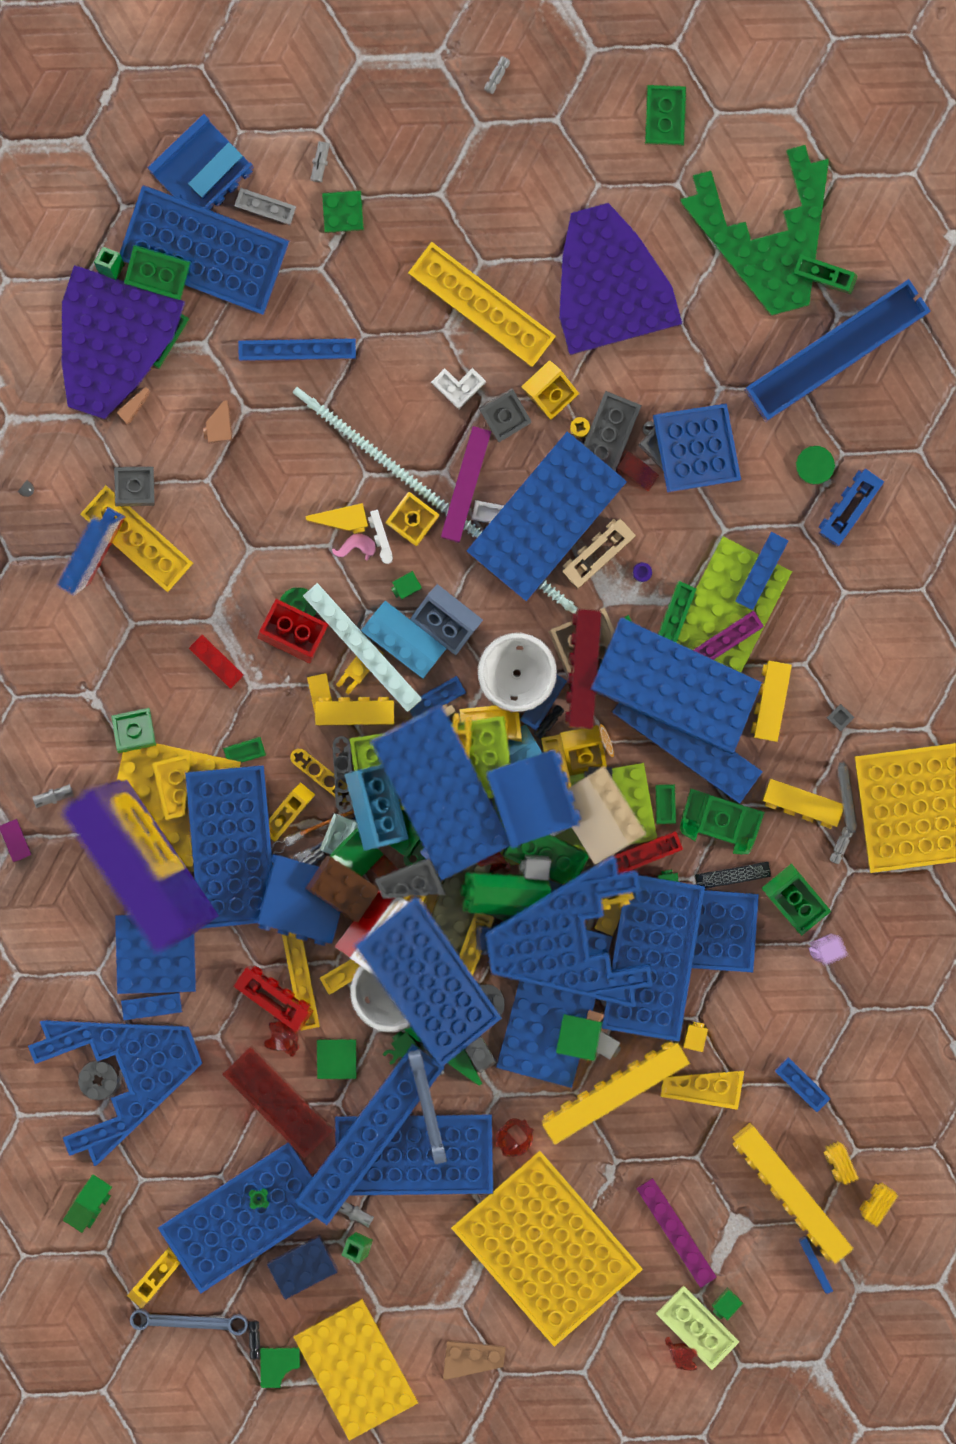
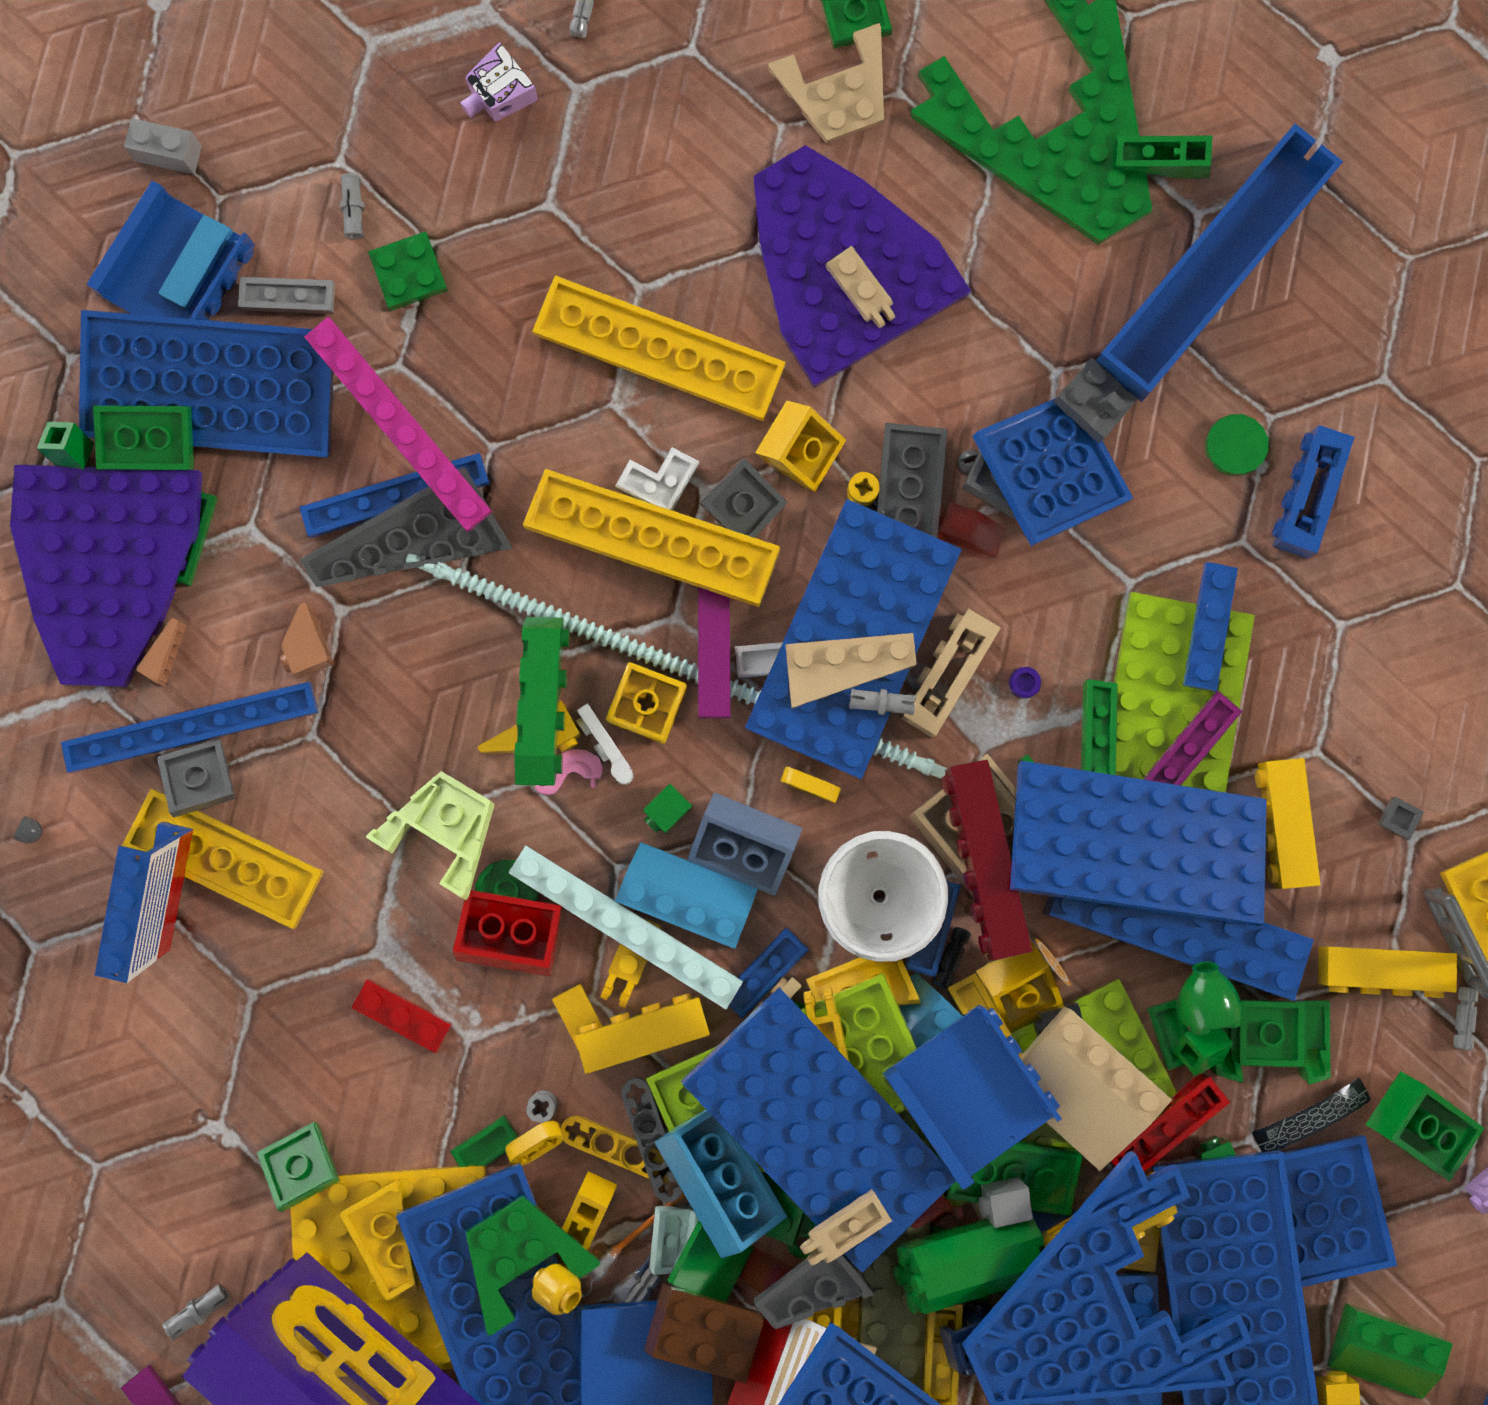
camera: 20 degrees left, 5 degrees down
none -> blue plate [61,682,319,774]
none -> light grey brick [124,118,202,175]
none -> dark grey wing [299,466,512,587]
none -> dark pink plate [304,317,493,532]
none -> yellowish green wing [366,771,495,900]
none -> torso [460,42,538,121]
none -> green wing [466,1195,601,1336]
none -> yellow beam [505,1121,564,1166]
none -> green brick [514,617,570,786]
none -> yellow plate [523,469,780,607]
none -> light grey bush [526,1090,558,1123]
none -> yellow head [532,1264,582,1315]
none -> tan wing [768,23,884,144]
none -> yellow beam [780,767,841,804]
none -> tan wing [786,633,917,709]
none -> tan hinge [800,1189,892,1265]
none -> tan hinge [826,246,895,328]
none -> light grey pin [849,689,916,715]
none -> dark grey hinge [1053,358,1137,443]
none -> green brick [1174,1028,1233,1076]
none -> green piece [1176,961,1243,1035]
none -> green slope [1327,1303,1453,1399]

